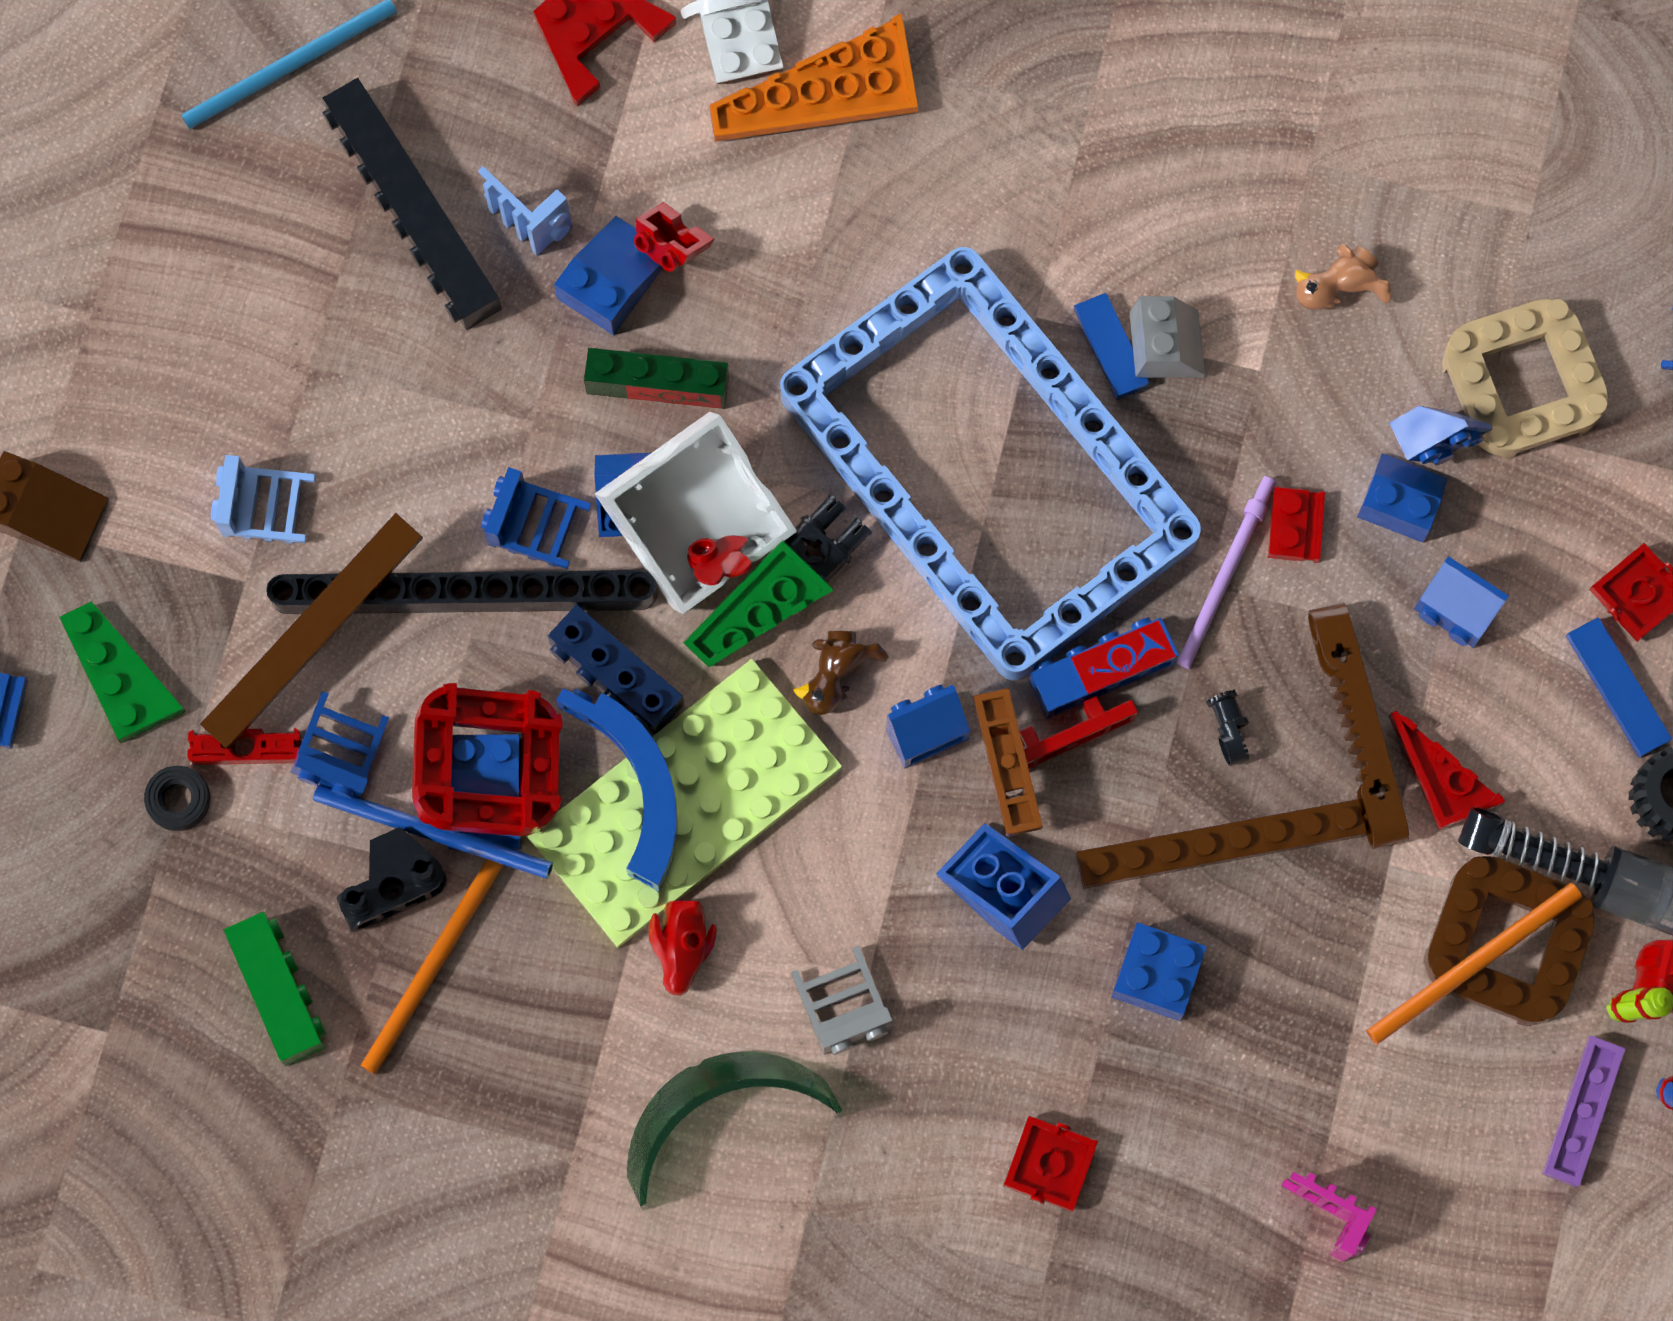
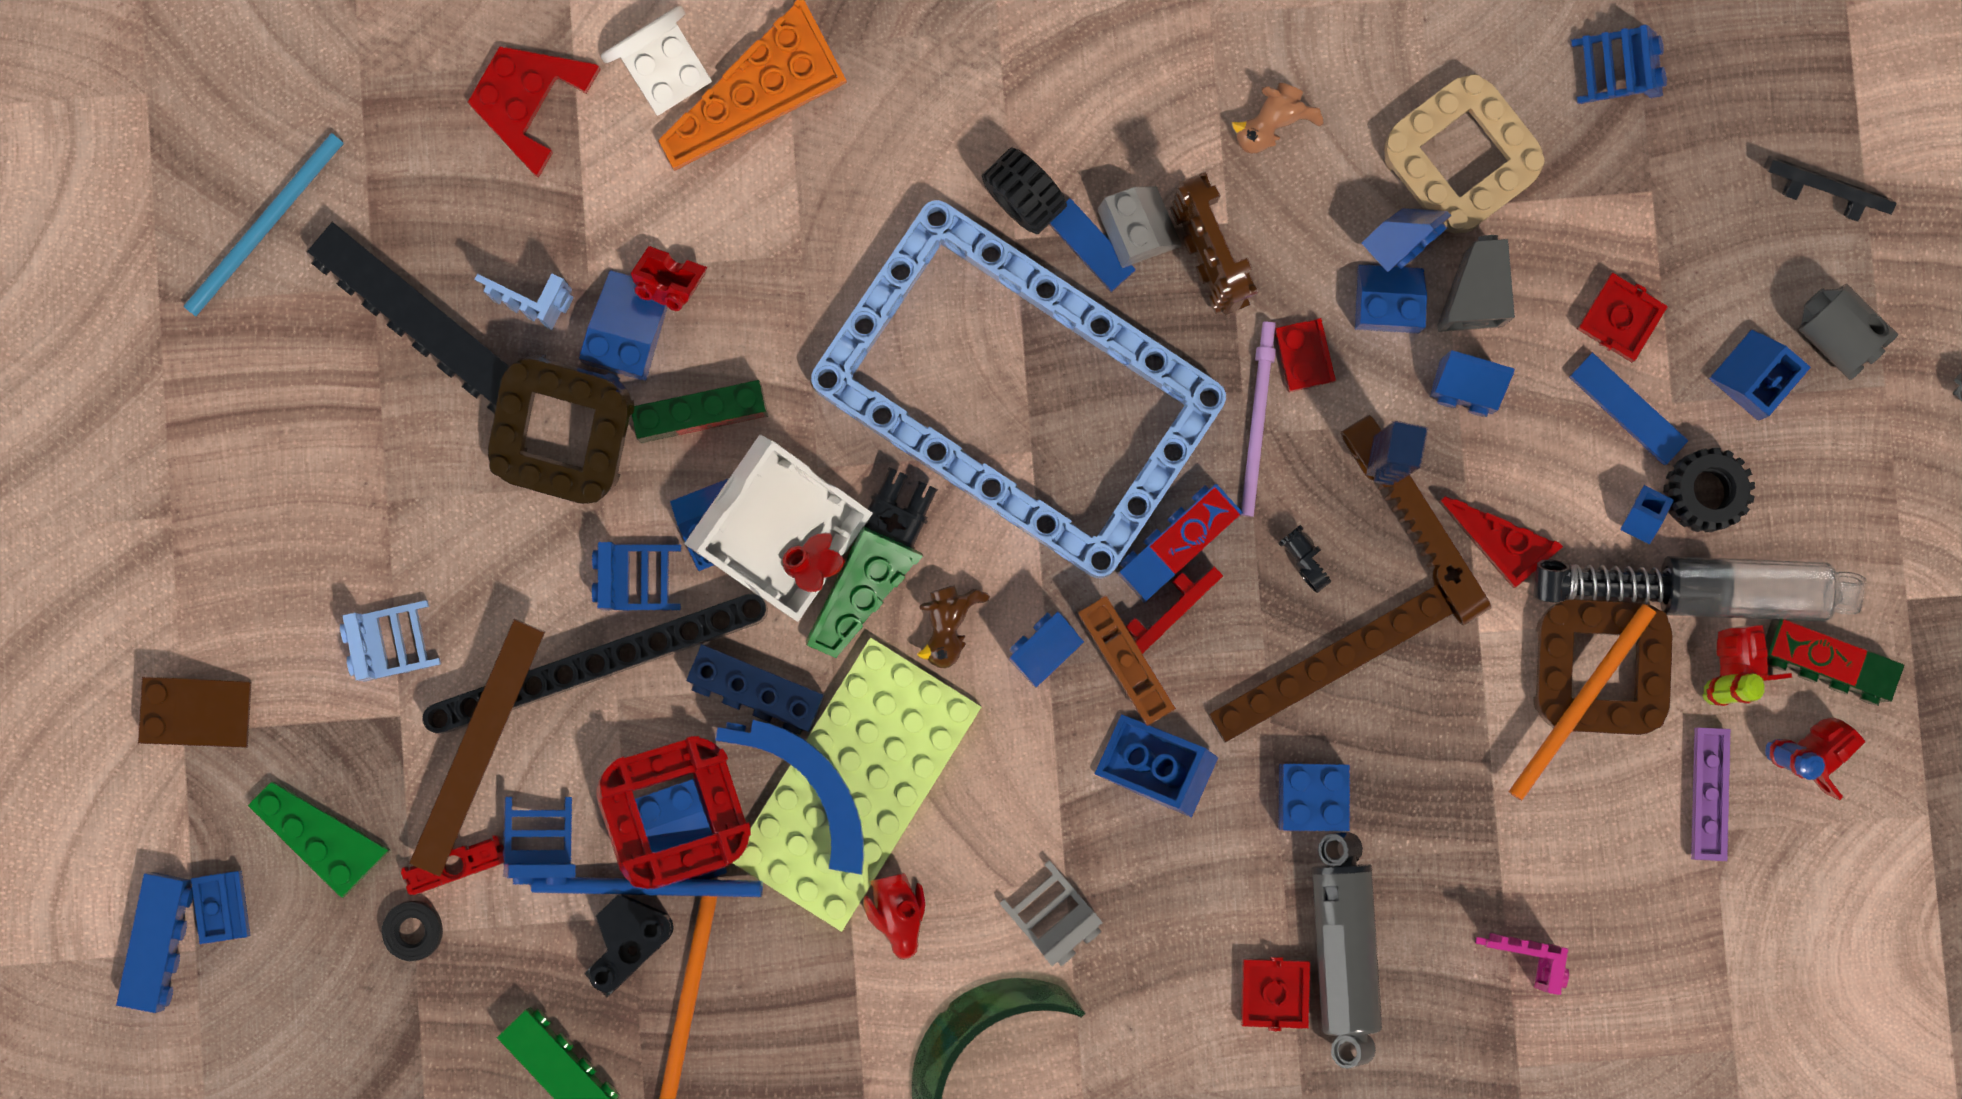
camera: 25 degrees left, 10 degrees up
none -> dark brown plate [488,354,634,504]
none -> black tyre [982,147,1067,234]
none -> reddish brown plate [1170,172,1258,315]
none -> dark grey piece [1312,832,1382,1069]
none -> dark blue brick [1366,421,1428,485]
none -> dark grey slope [1437,235,1515,332]
none -> blue brick [1620,485,1674,545]

